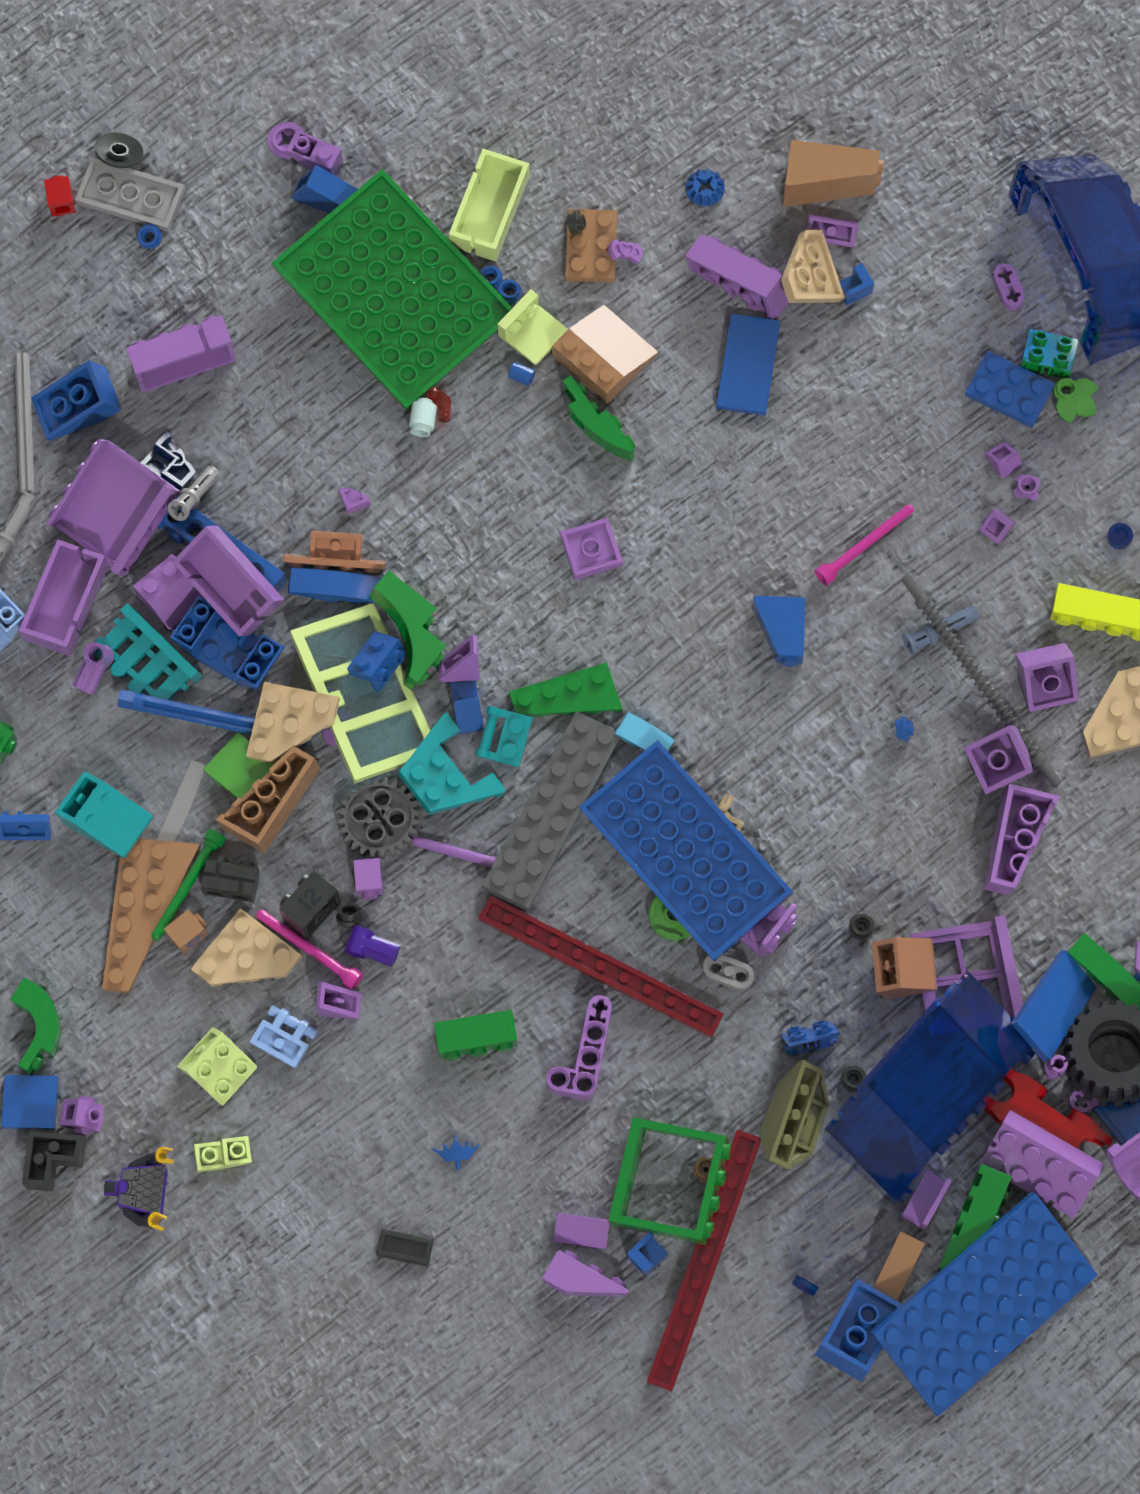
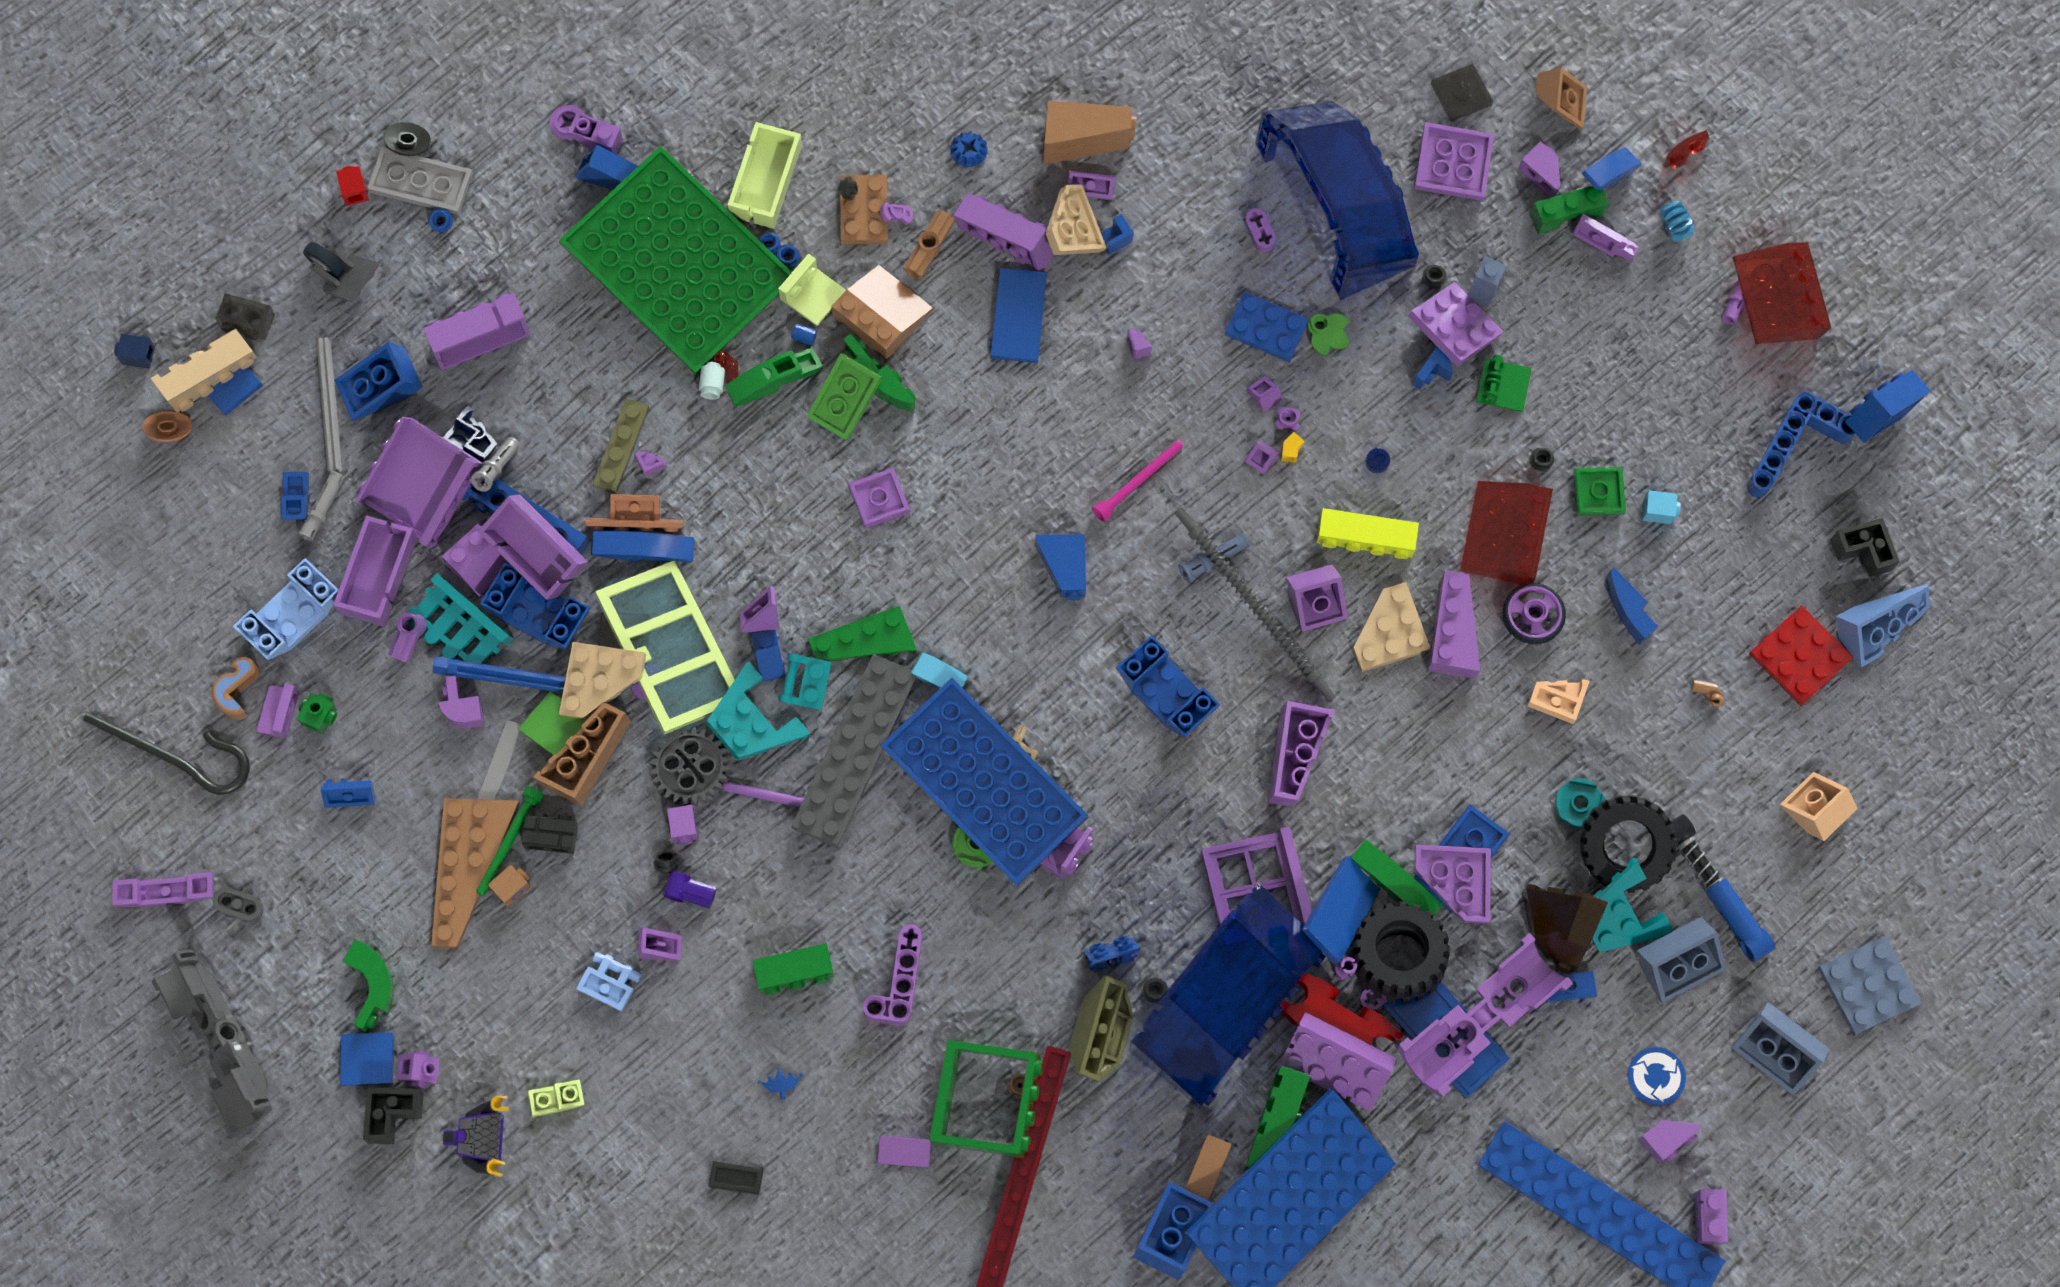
camera: 10 degrees left, 0 degrees up
teal slope [55,771,154,859] -> none
yellowish green bracket [177,1027,257,1105] -> none
tan plate [191,908,302,987] -> none
dark pink piece [256,910,364,990] -> none
pearl dark grey brick [279,870,341,940] -> none
blue bracket [347,631,406,692] -> none
green arch [369,570,447,690] -> none
dark red plate [478,896,724,1039] -> none
medium lavender slope [542,1250,629,1297] -> none
blue panel [627,1231,667,1277] -> none
light grey plate [703,955,754,991] -> none
clear blue tile [791,1275,819,1297] -> none
pearl dark grey plate [848,914,875,940] -> none
nougat slope [872,937,937,1000] -> none
blue plate [895,716,914,742] -> none
medium lavender panel [901,1171,952,1231] -> none
medium lavender slope [964,725,1033,795] -> none
hinge [1021,329,1078,379] -> none
none -> dark grey plate [303,242,380,303]
none -> medium lavender brick [439,676,485,729]
none -> olive plate [593,398,649,494]
none -> green slope [725,348,823,407]
none -> bright green plate [806,353,883,440]
none -> medium nougat piece [903,210,955,280]
none -> blue slope [1116,635,1220,738]
none -> medium lavender slope [1127,328,1152,359]
none -> yellow piece [1281,432,1305,463]

